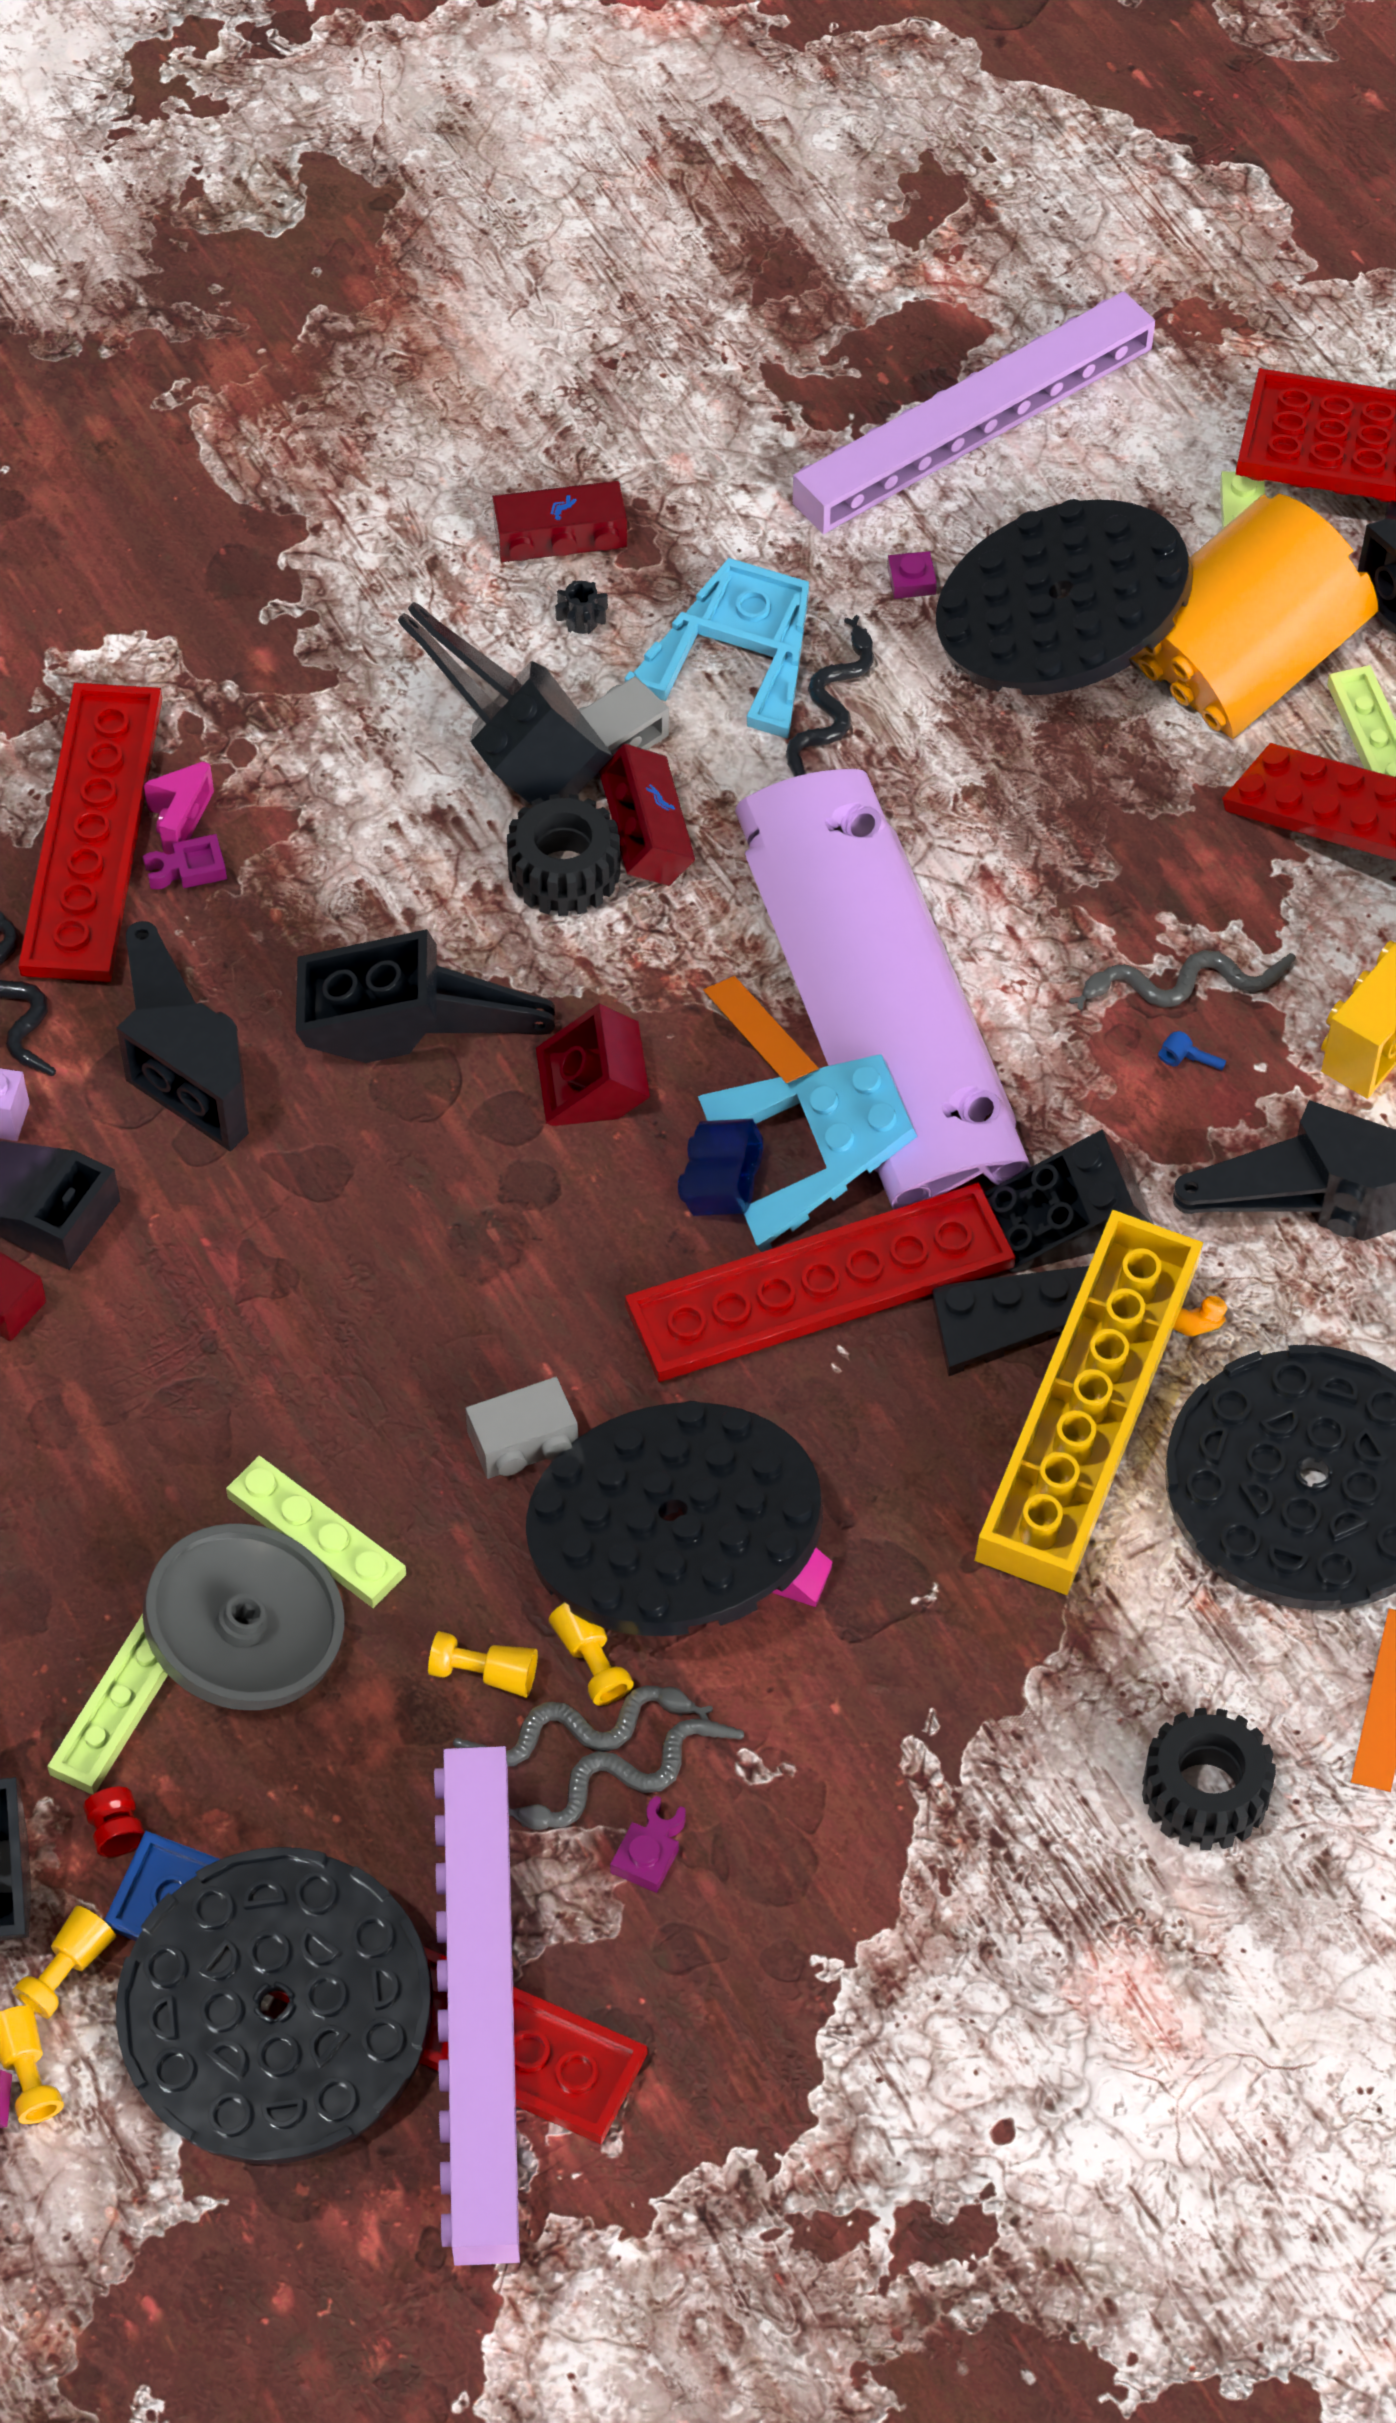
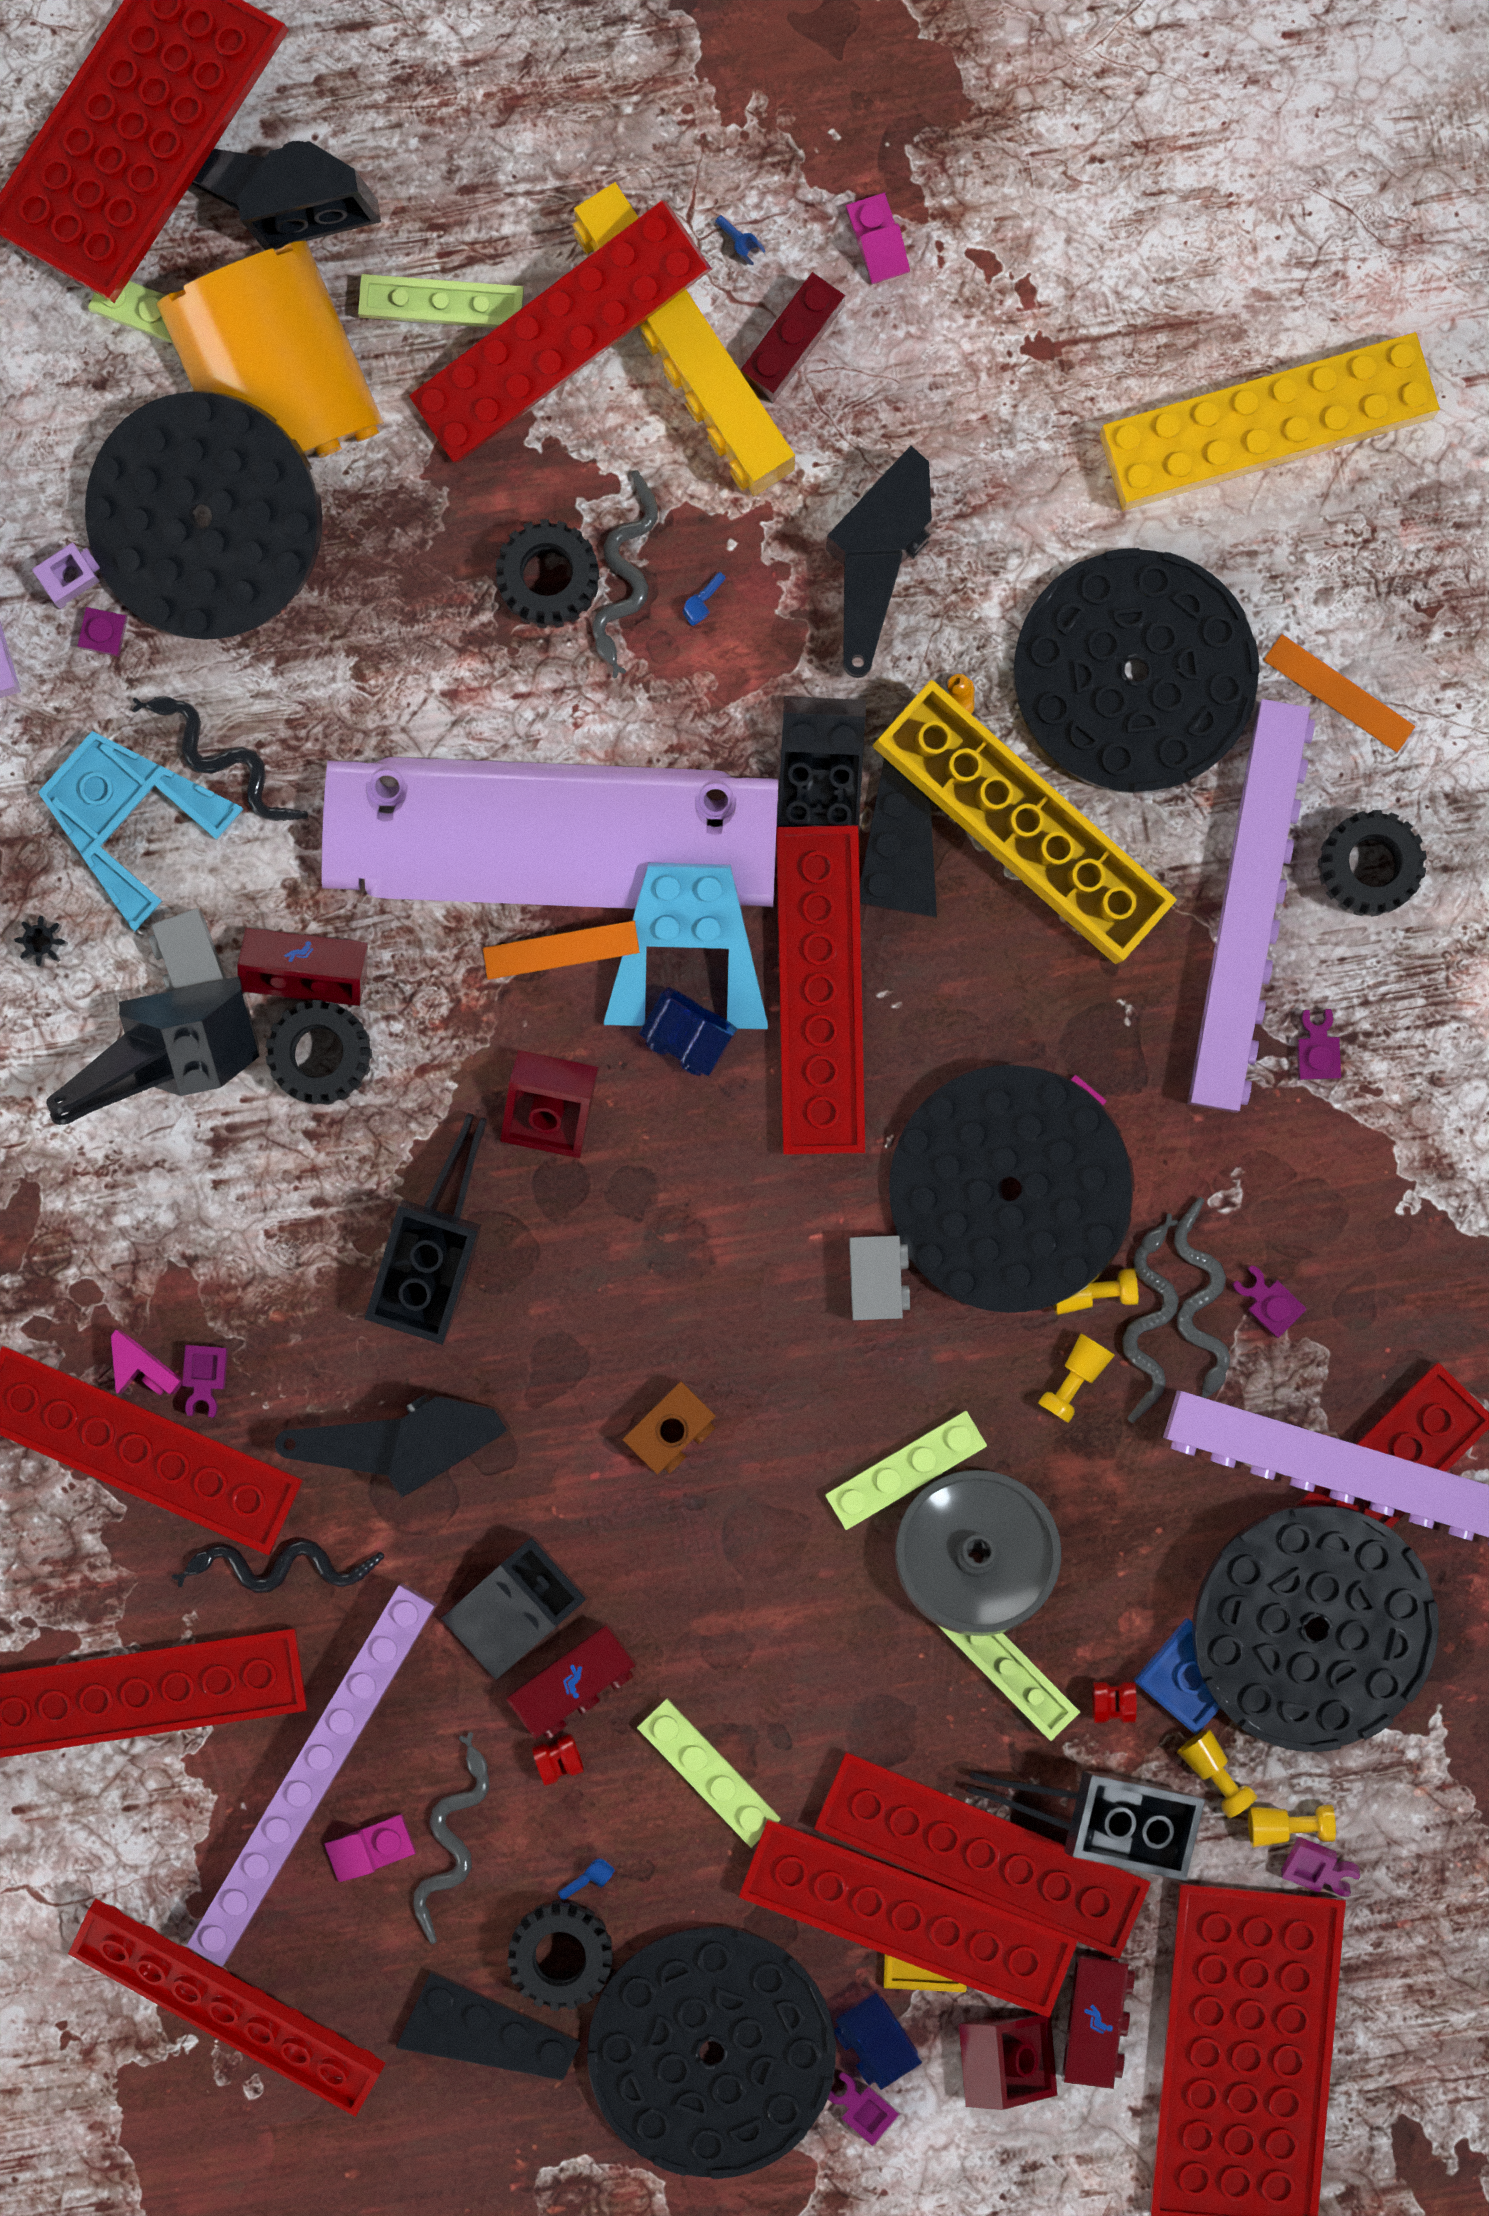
camera: 70 degrees left, 30 degrees up
none -> lavender brick [32,542,100,609]
none -> black tyre [496,519,600,629]
none -> dark orange brick [622,1381,716,1475]
none -> lavender brick [1187,699,1315,1113]
none -> magenta plate [1297,1009,1341,1081]

